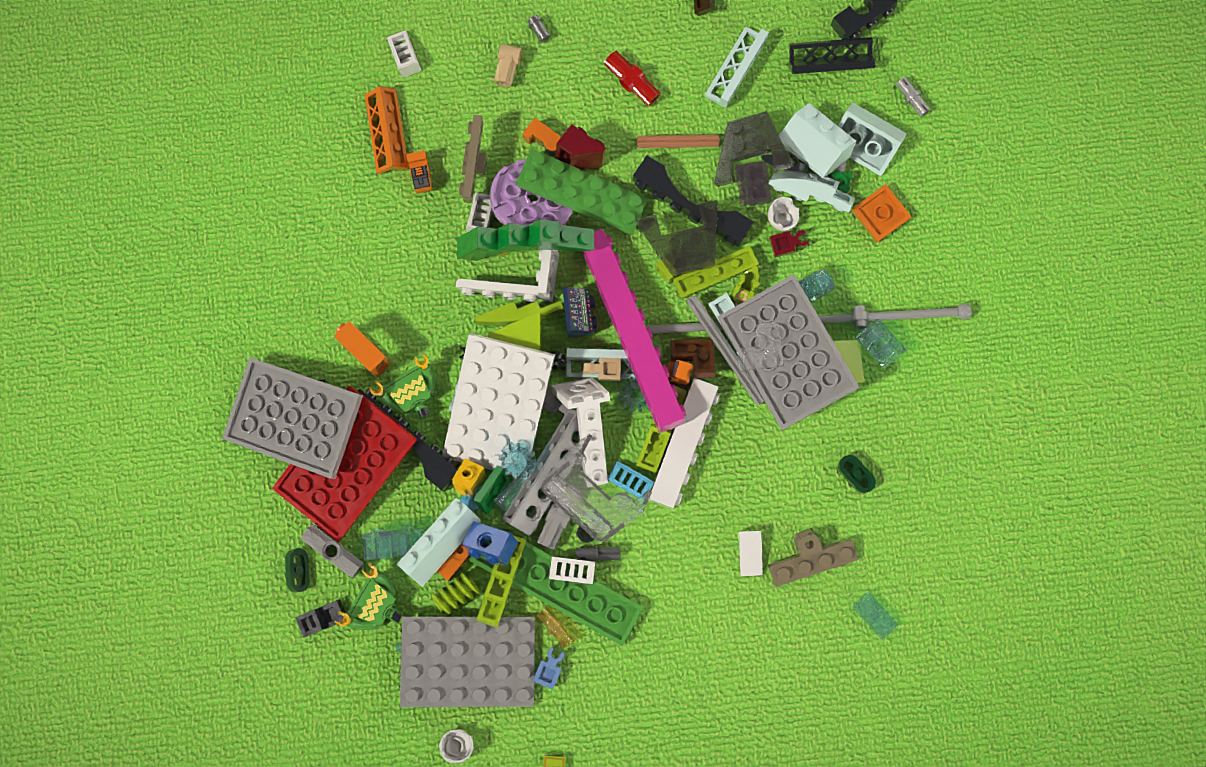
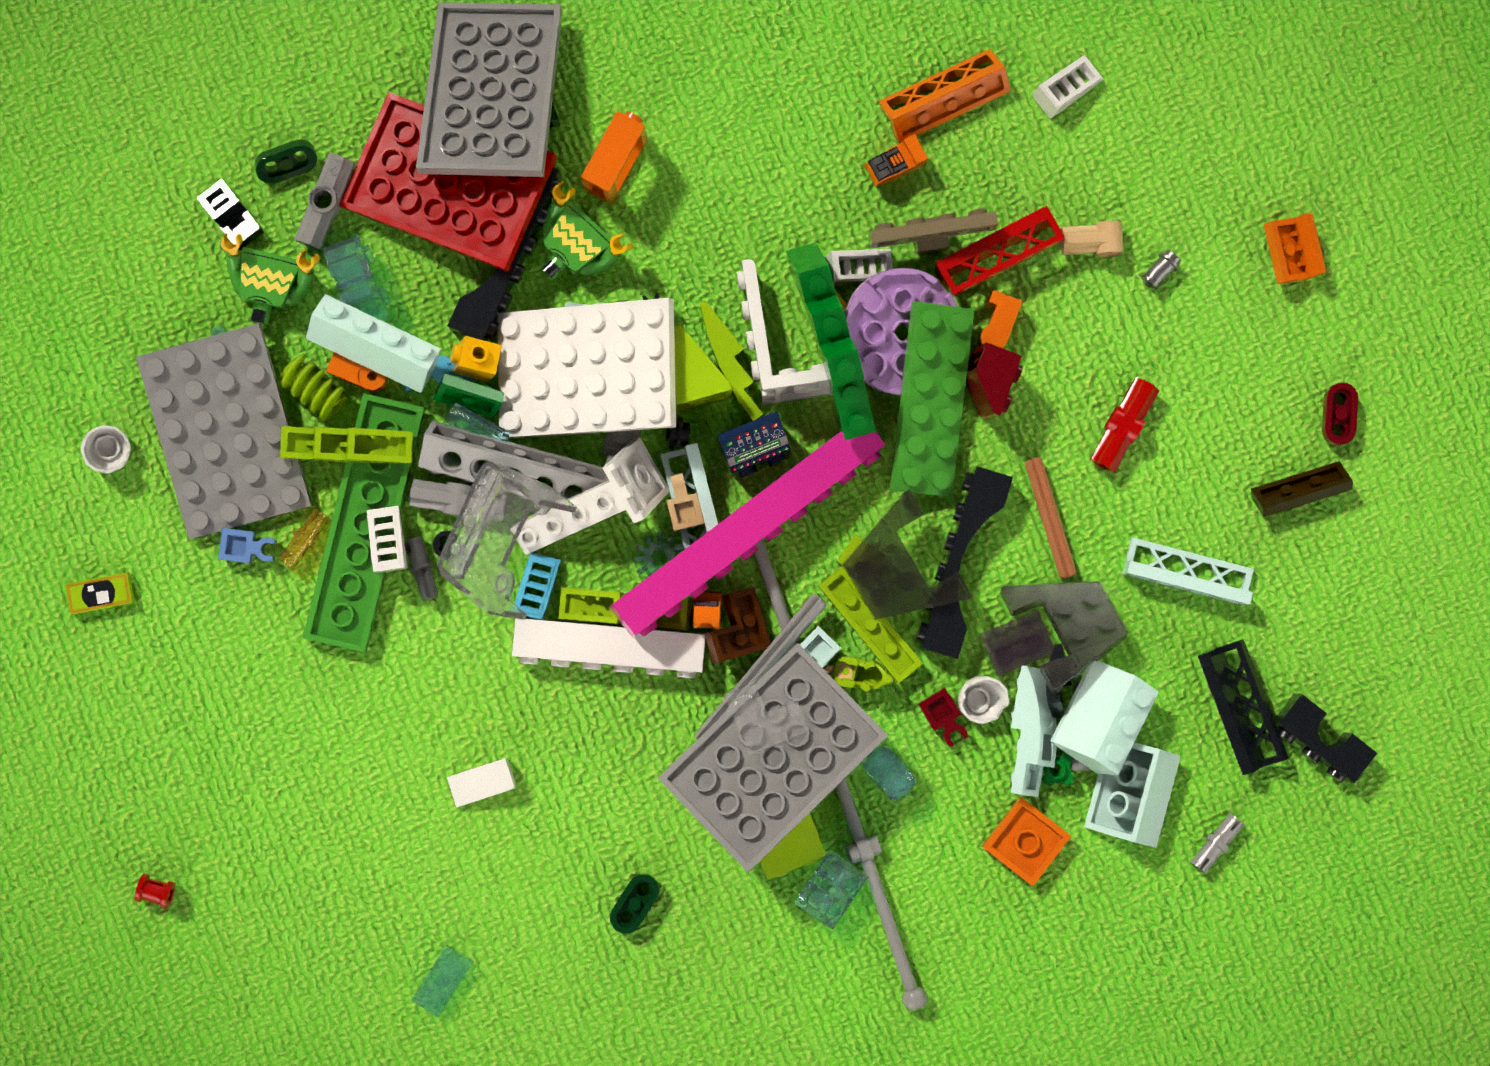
camera: 65 degrees right, 5 degrees up
blue brick [462,521,518,565] -> none
clear light blue gear [498,441,536,479] -> none
dark tan plate [768,530,858,587] -> none
none -> red fence [935,206,1065,297]

